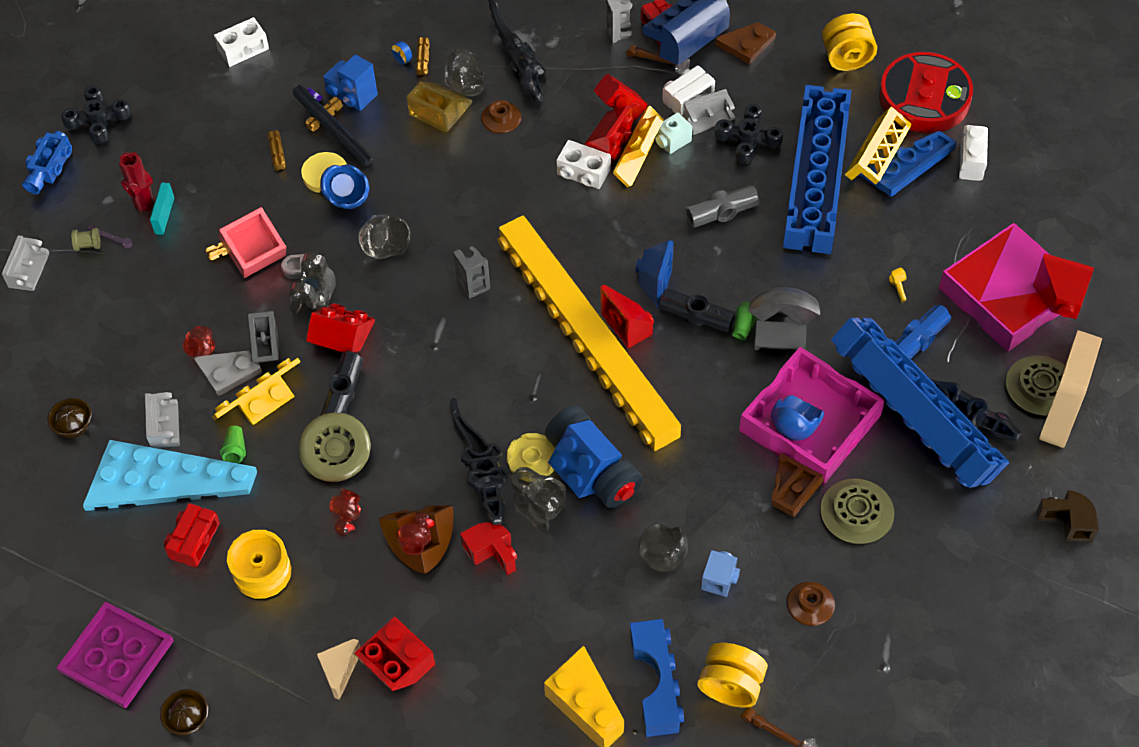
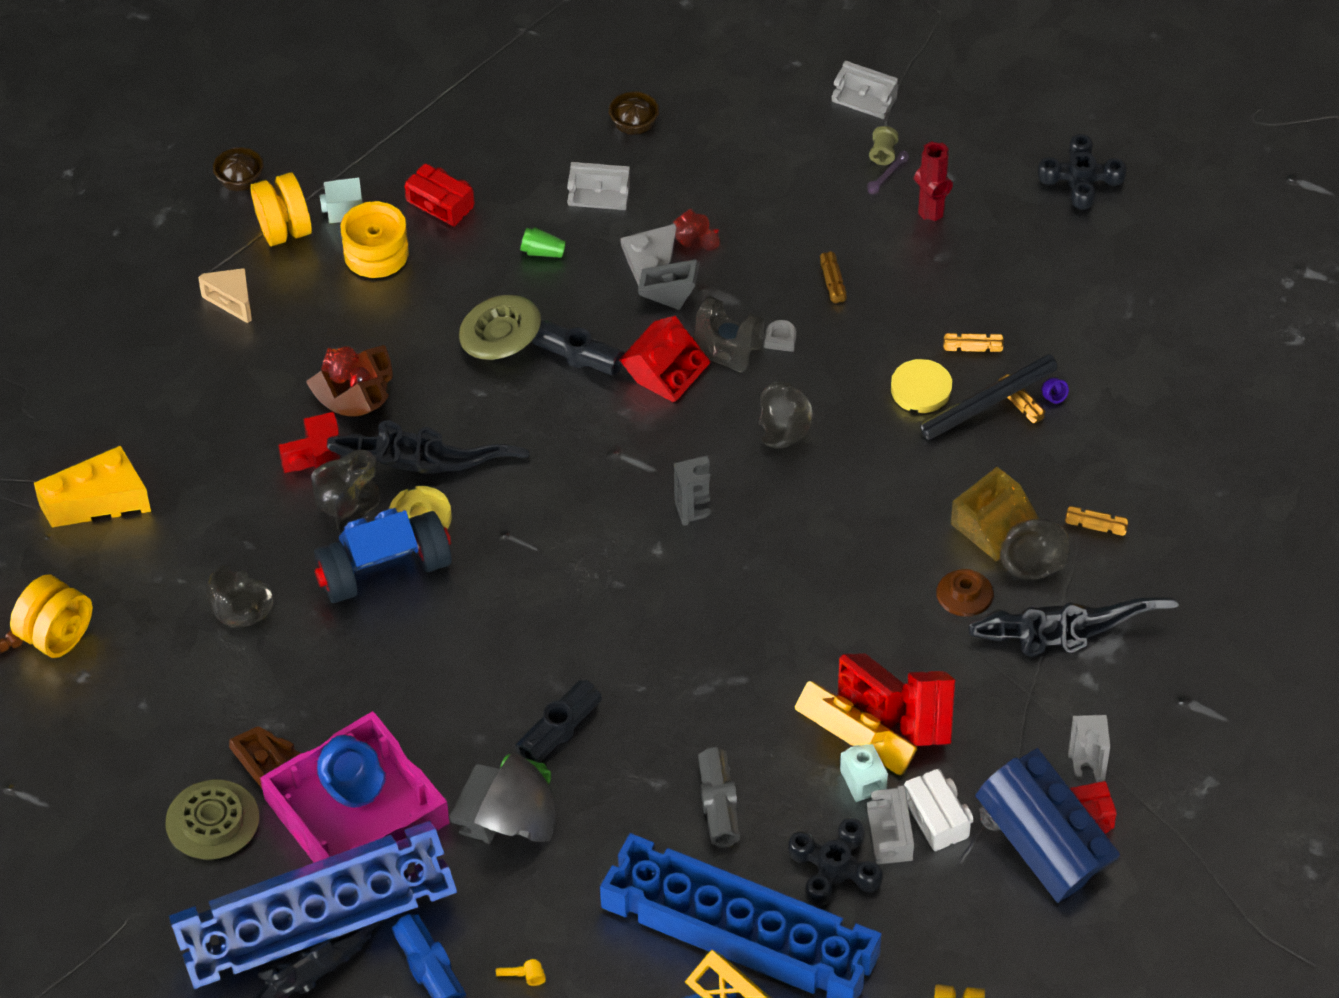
camera: 105 degrees right, 5 degrees down
blue brick [22,131,72,194] -> none
magenta plate [56,601,174,709] -> none
medium azure wing [83,440,257,511] -> none
teal tile [150,183,175,235] -> none
yellow bracket [212,358,300,425] -> none
white brick [214,17,269,67] -> none
coral piece [219,207,286,278] -> none
blue piece [320,165,370,209] -> none
blue brick [323,54,378,111] -> none
clear red animal [329,489,361,535] -> none
red slope [354,616,435,691] -> none
blue tile [391,41,412,65] -> none
yellow brick [498,215,681,452] -> none
white brick [557,140,611,189] -> none
red slope [601,285,654,348] -> none
blue arch [630,619,684,737] -> none
blue slope [635,240,674,308] -> none
medium blue brick [701,550,740,597] -> none
reddish brown wing [715,22,776,64] -> none
reddish brown piece [786,582,835,626] -> none
none -> yellow wheel [250,172,312,246]
none -> light aqua brick [320,177,363,224]

